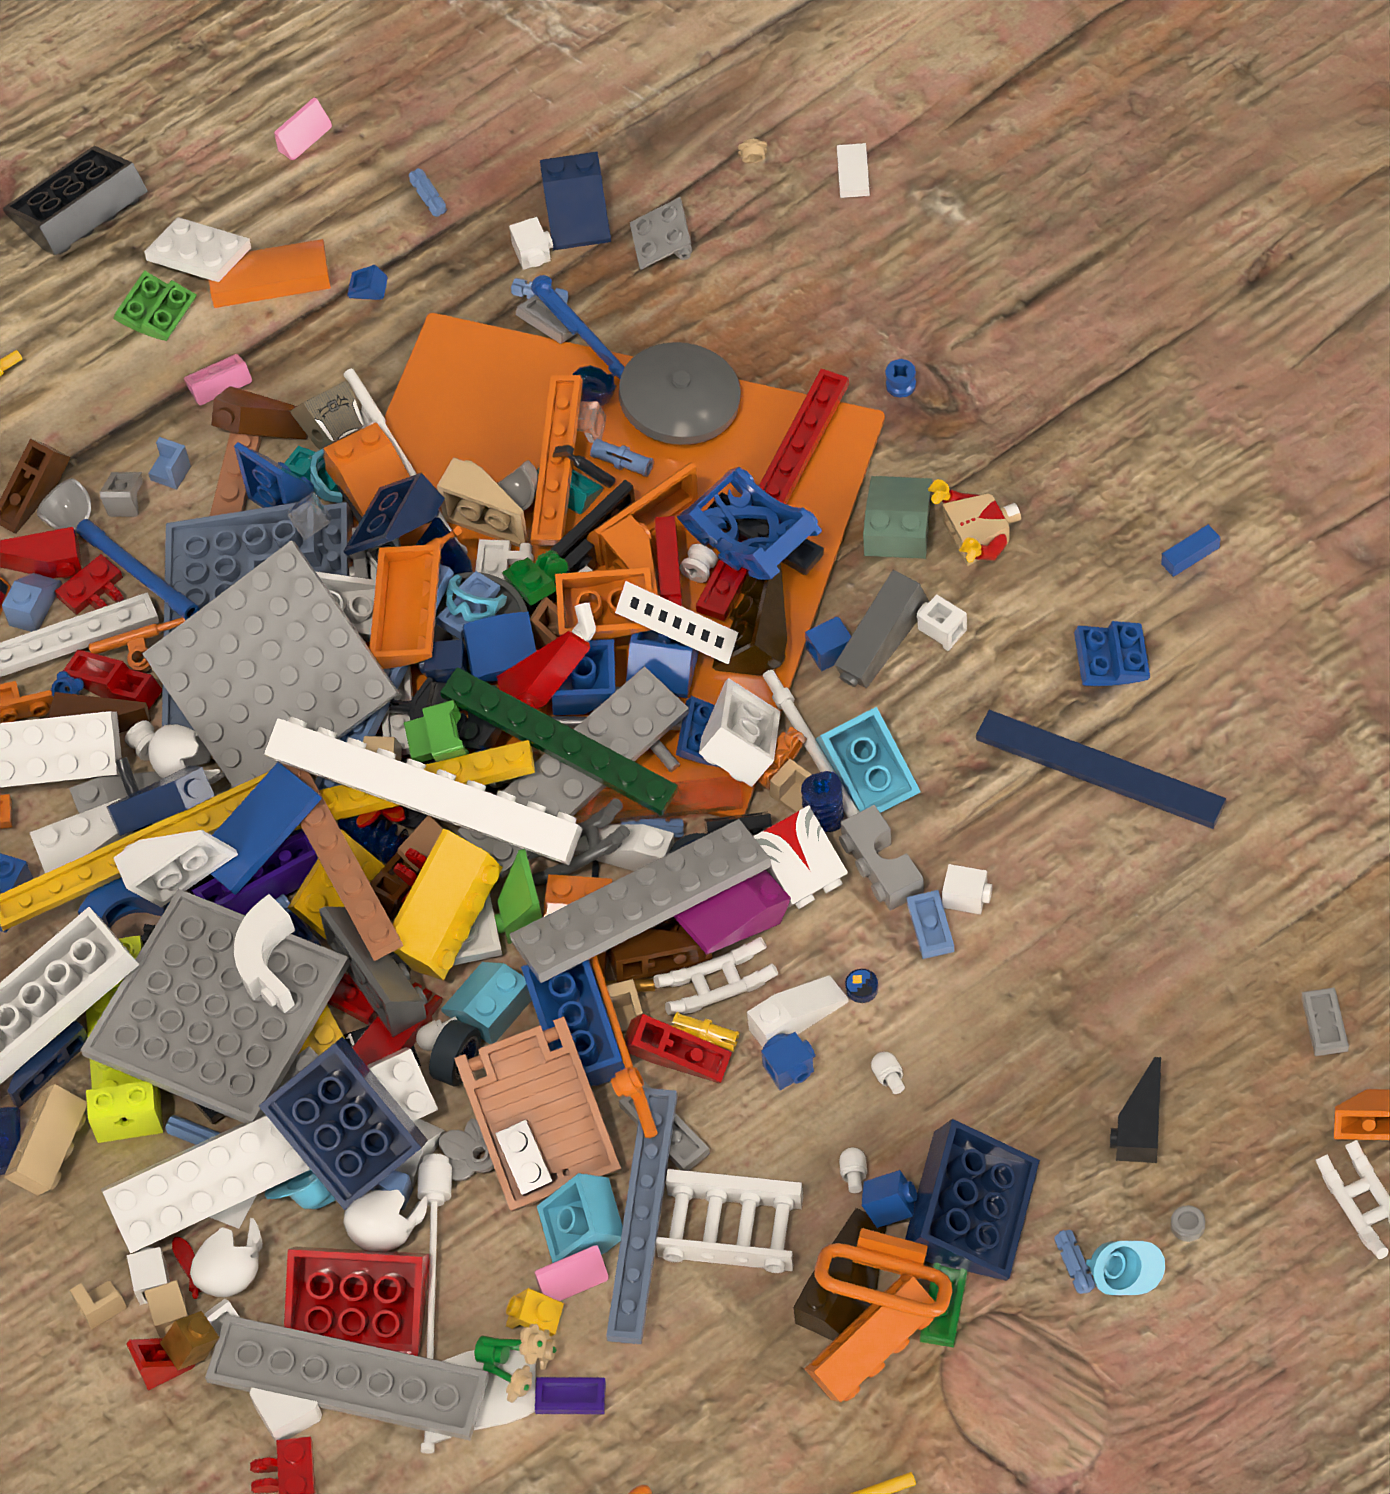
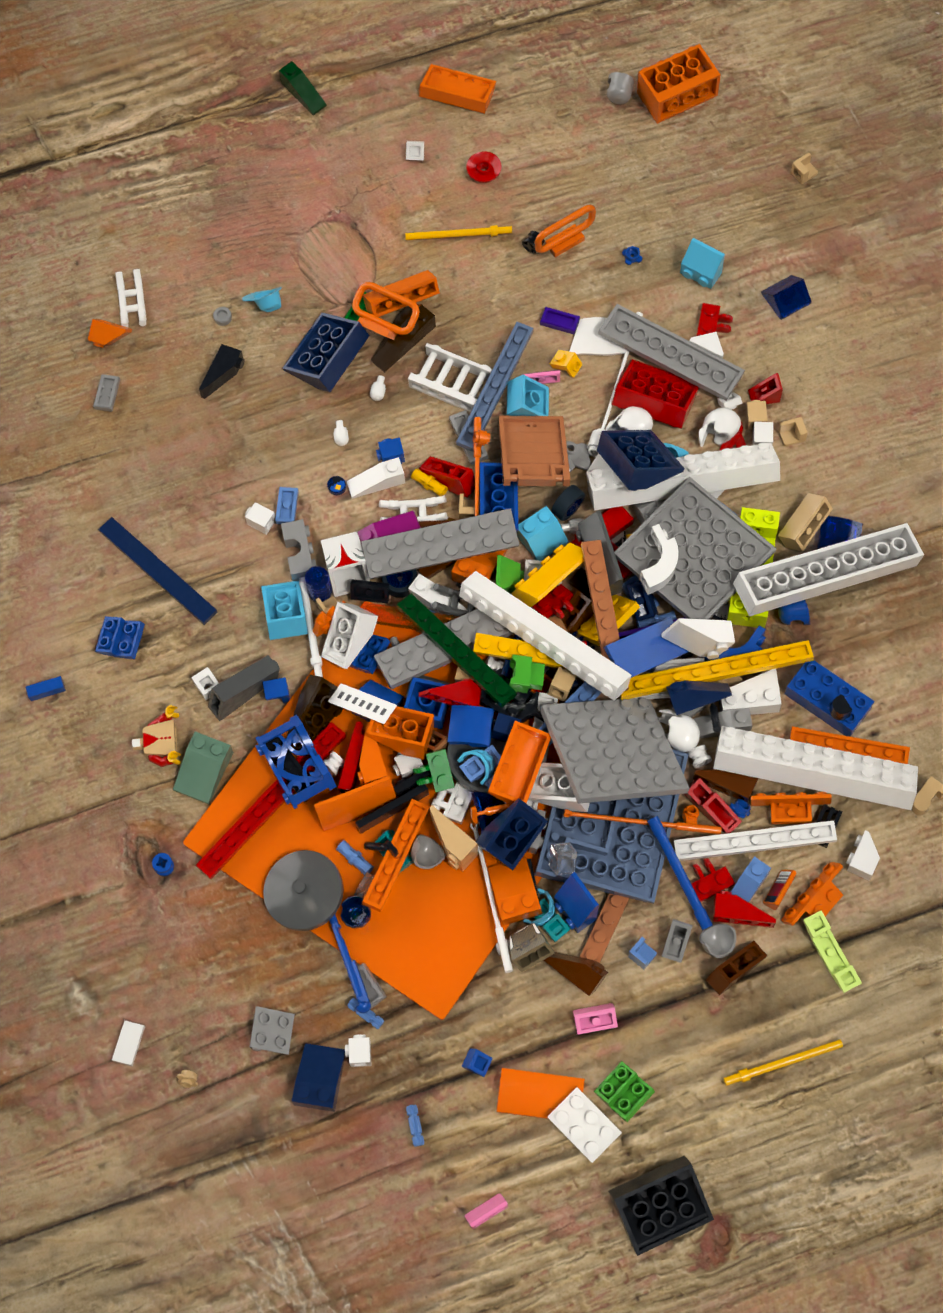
camera: 165 degrees left, 10 degrees up
pearl gold brick [160,1311,220,1370] -> none
plant [474,1324,557,1403] -> none
plate [495,1120,554,1196] -> none
white arm [571,603,596,642] -> none
blue brick [861,1170,917,1228] -> none
medium blue axle [1054,1230,1095,1294] -> none

